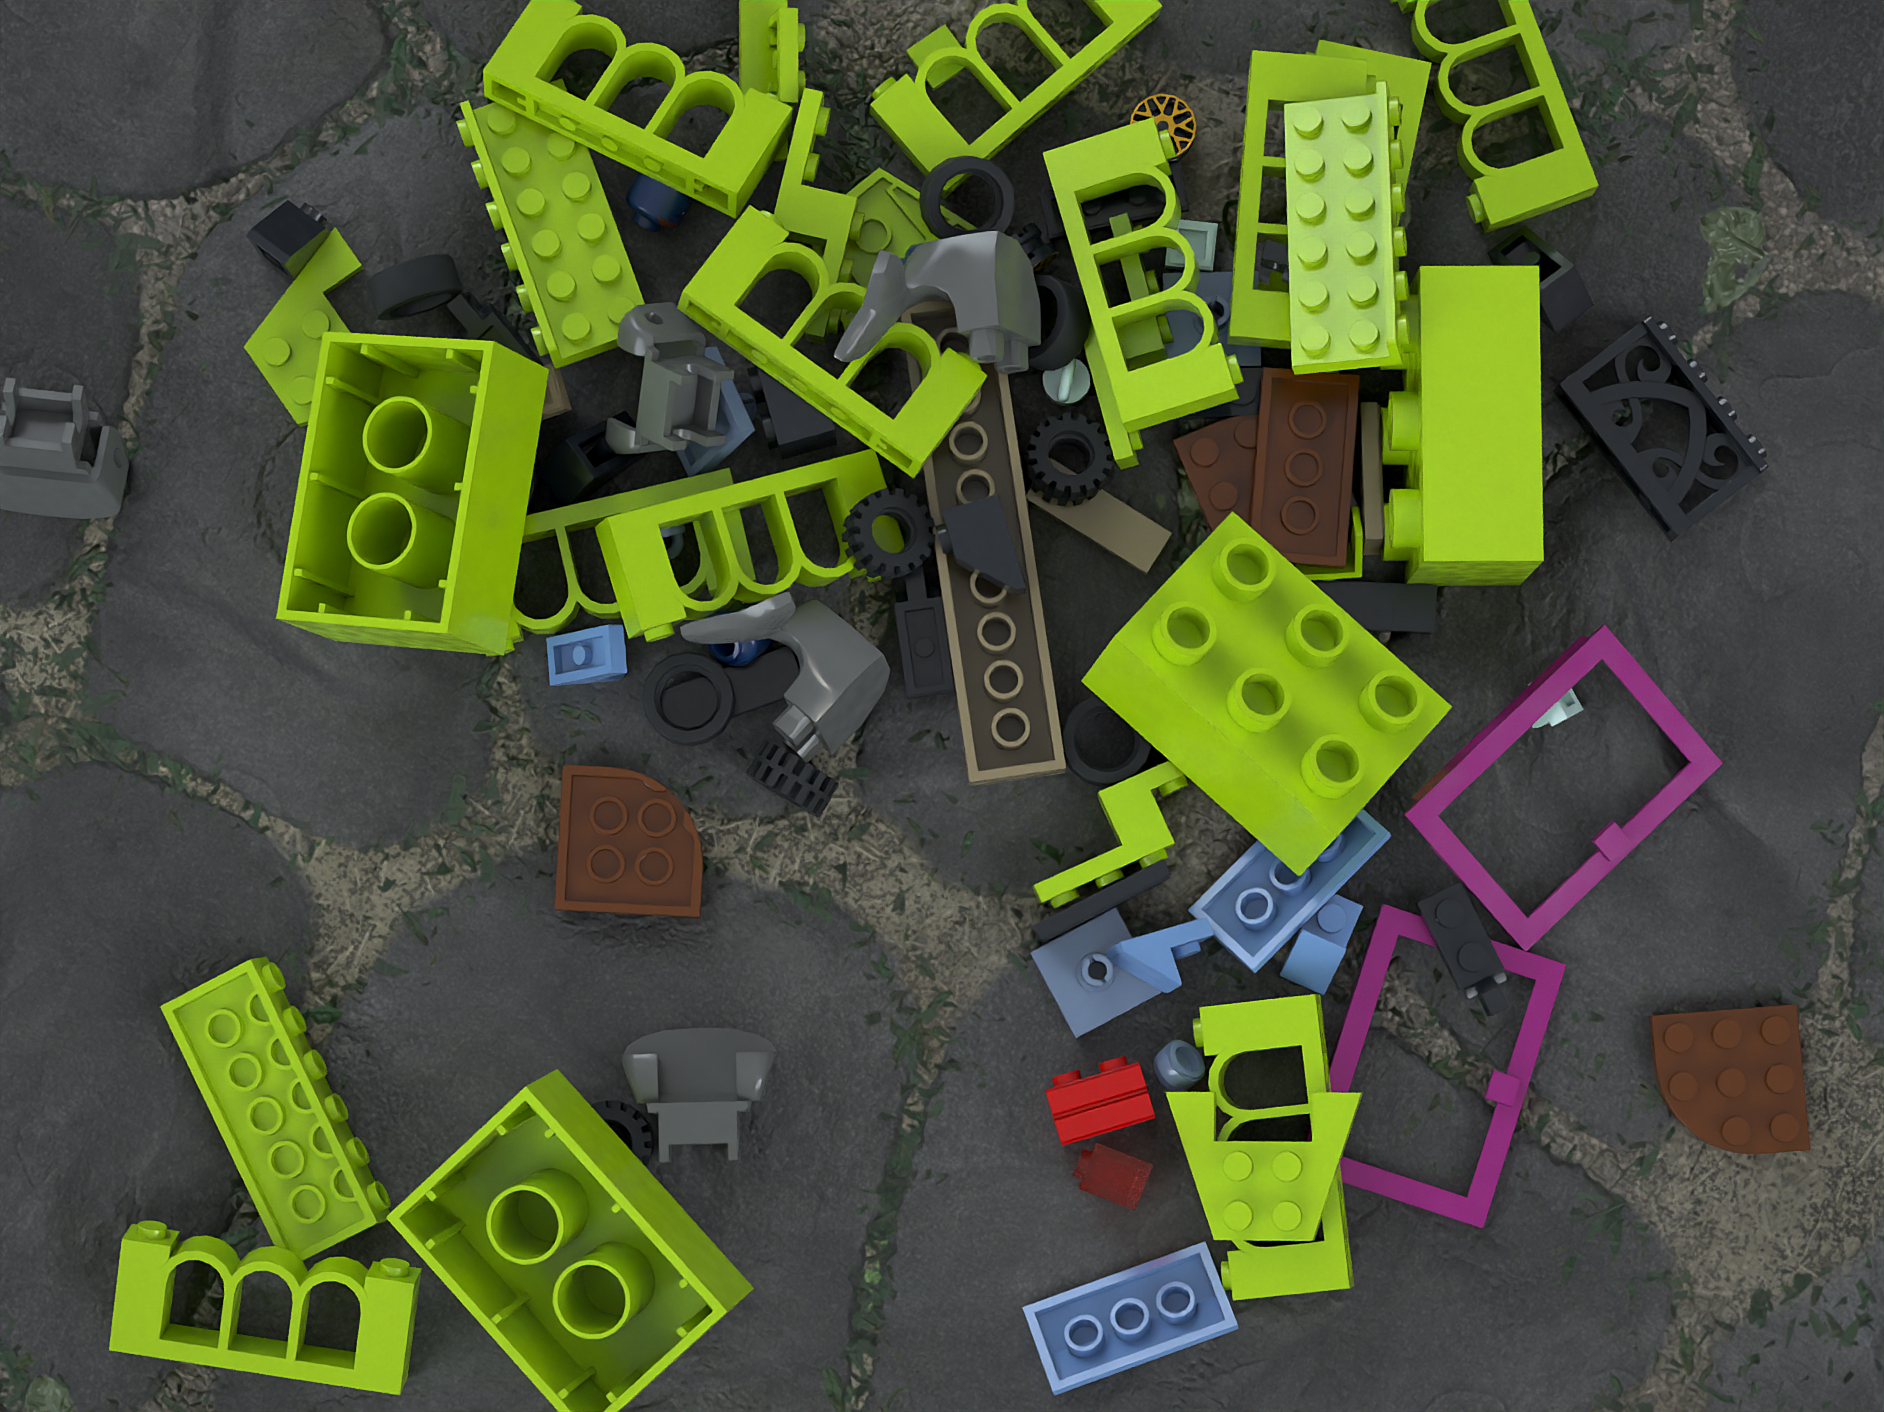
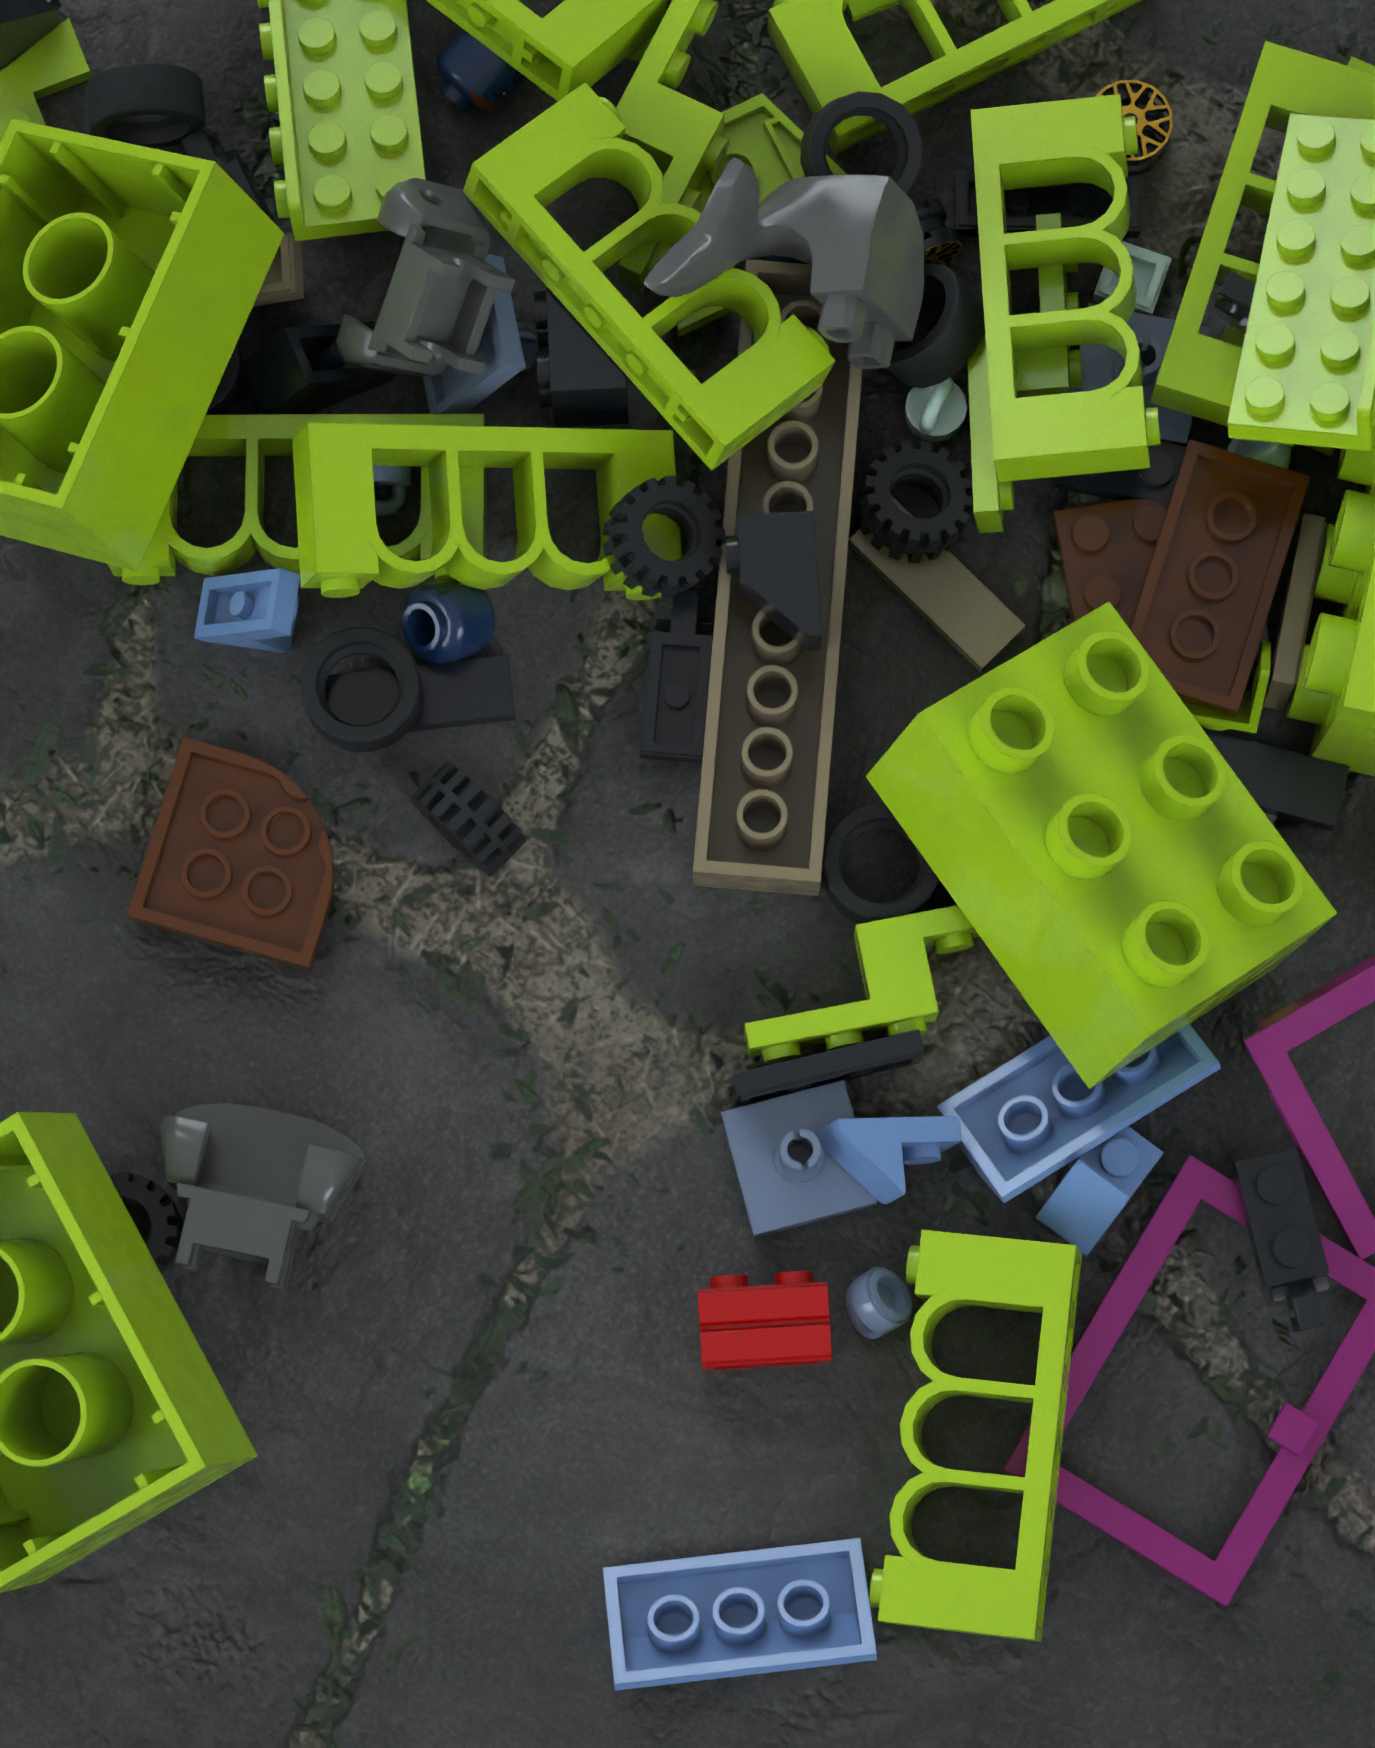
camera: 15 degrees right, 5 degrees down
dark grey hips [680,592,891,762] -> none
clear red slope [1072,1143,1153,1211] -> none
lime wing [1165,1092,1363,1241] -> none

